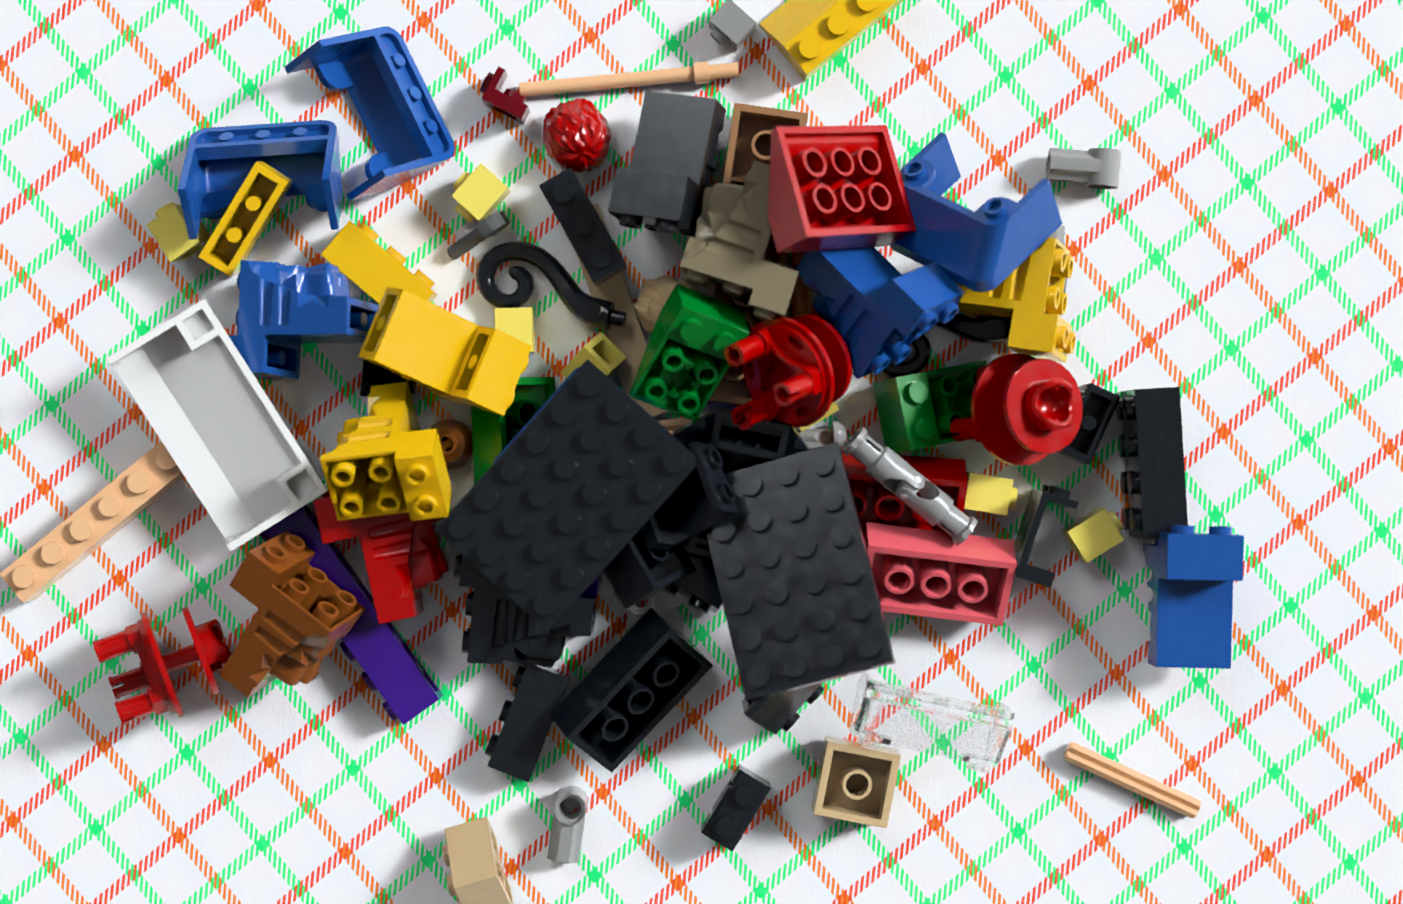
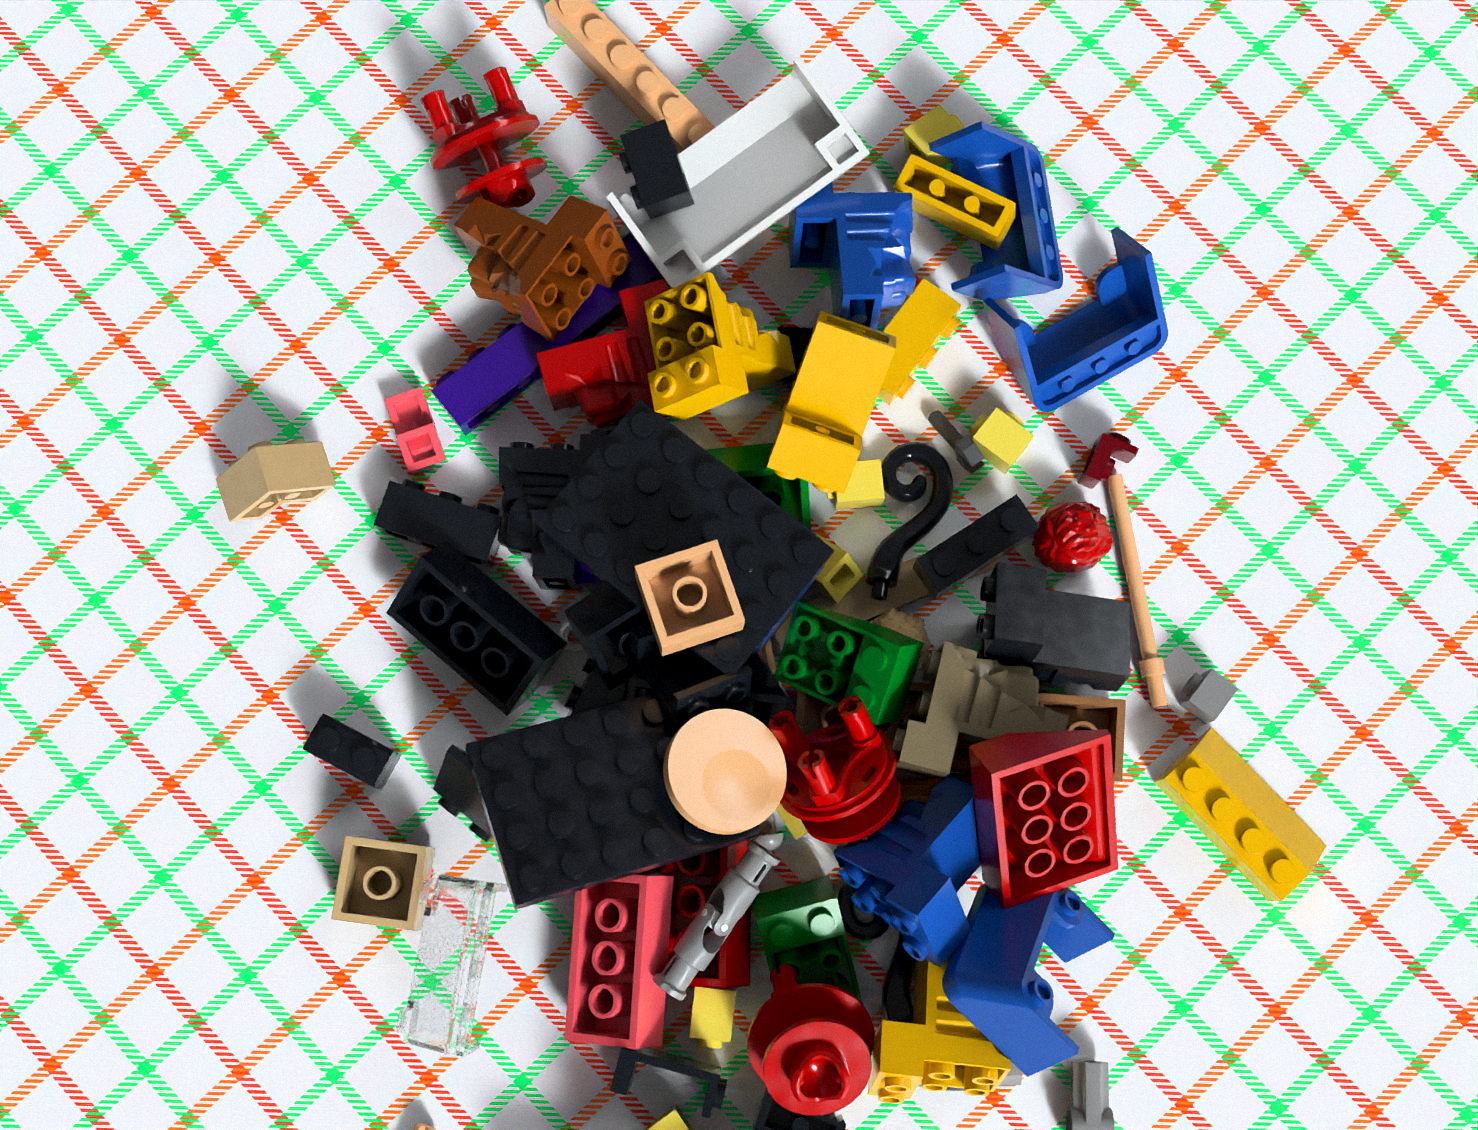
camera: 85 degrees right, 10 degrees down
dark orange cone [430,419,473,469] -> none
light grey piece [547,786,588,864] -> none
none -> coral slope [384,386,447,473]
none -> black brick [618,119,695,220]
none -> light nougat brick [635,539,745,656]
none -> light nougat piece [663,709,787,835]

